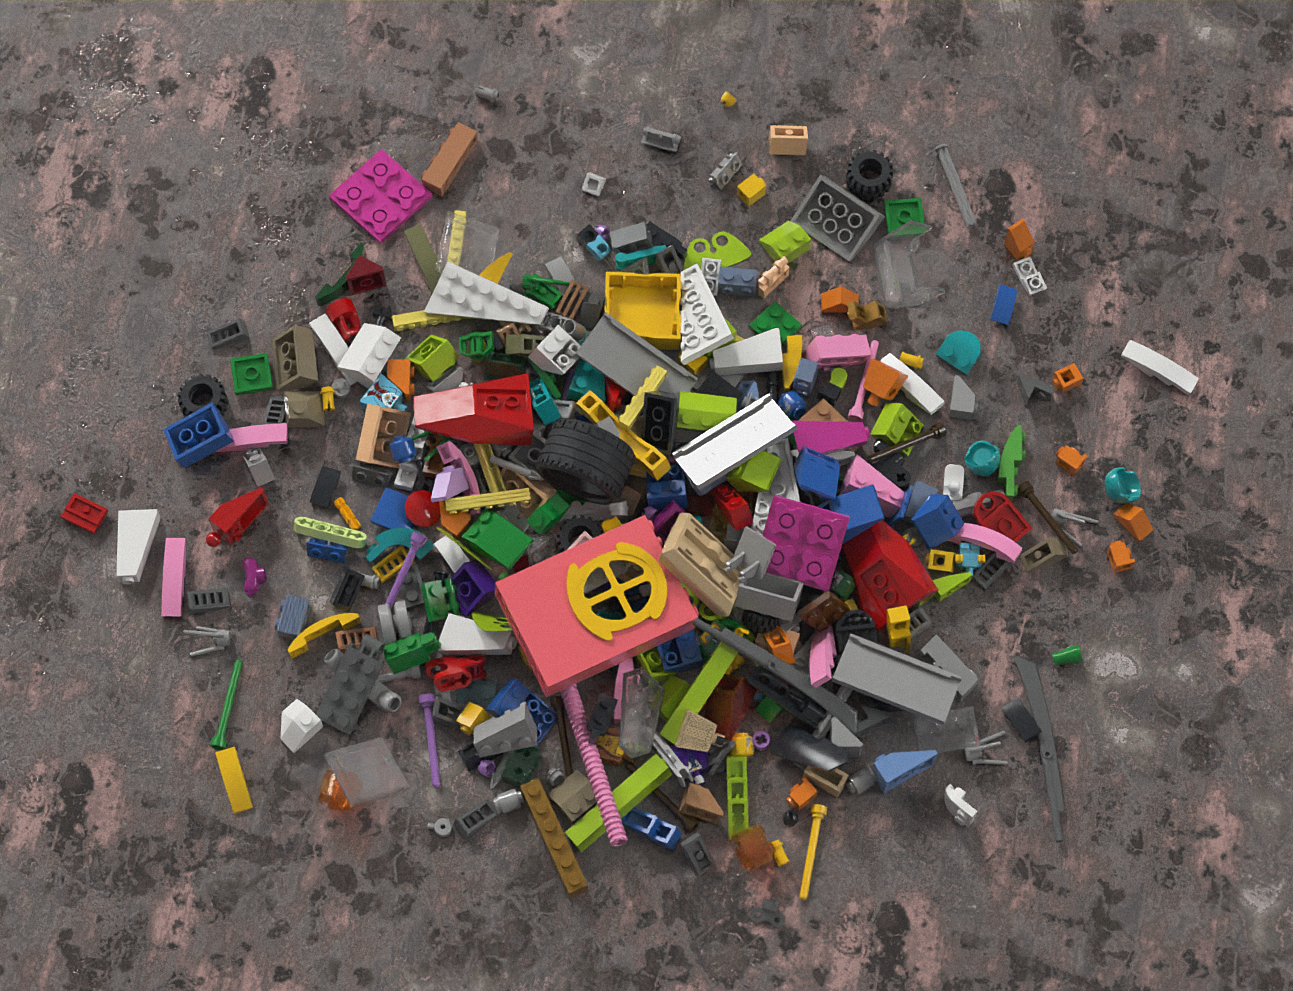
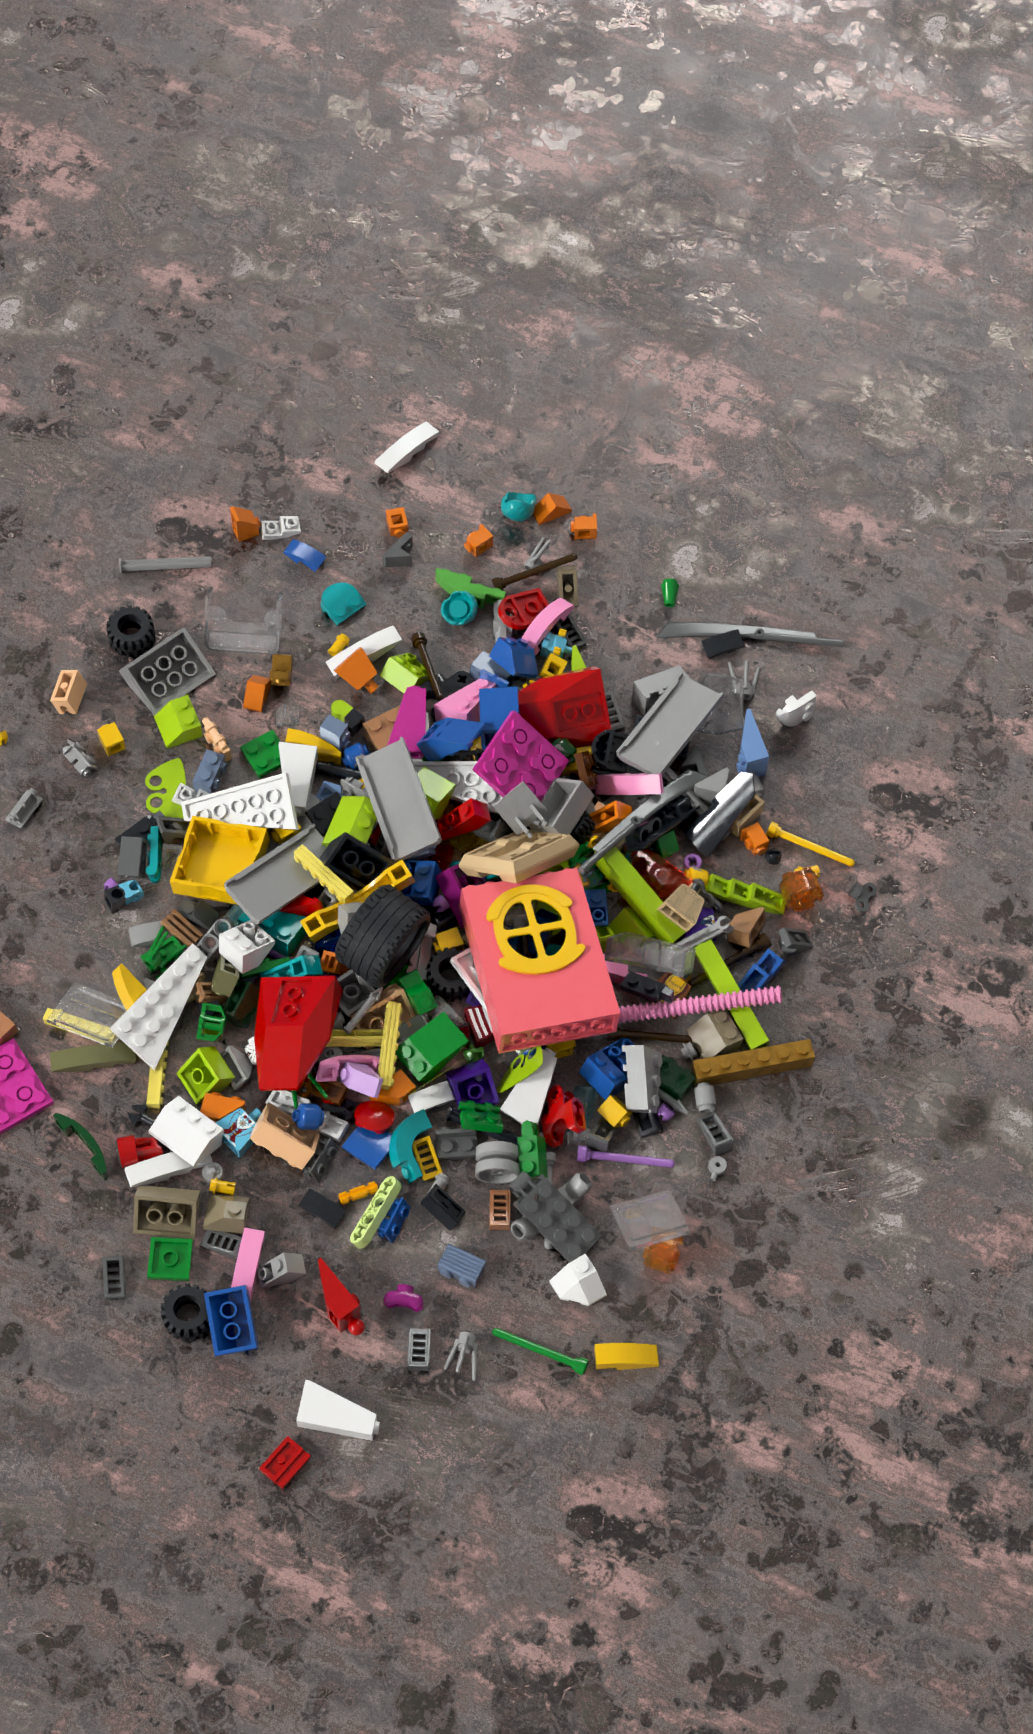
camera: 80 degrees left, 5 degrees down
bright pink slope [161,538,186,616] -> none
yellow slope [288,613,361,659] -> none
dark red slope [346,255,387,295] -> none
medium lavender piece [385,531,427,609] -> none
white slope [582,173,606,196] -> none
bright pink wedge [802,334,871,371] -> none
bright pink piece [848,340,879,422] -> none
green plate [884,198,925,237] -> none
yellow slope [887,605,911,654] -> none
white piece [943,464,964,502] -> none
light grey slope [949,375,978,420] -> none

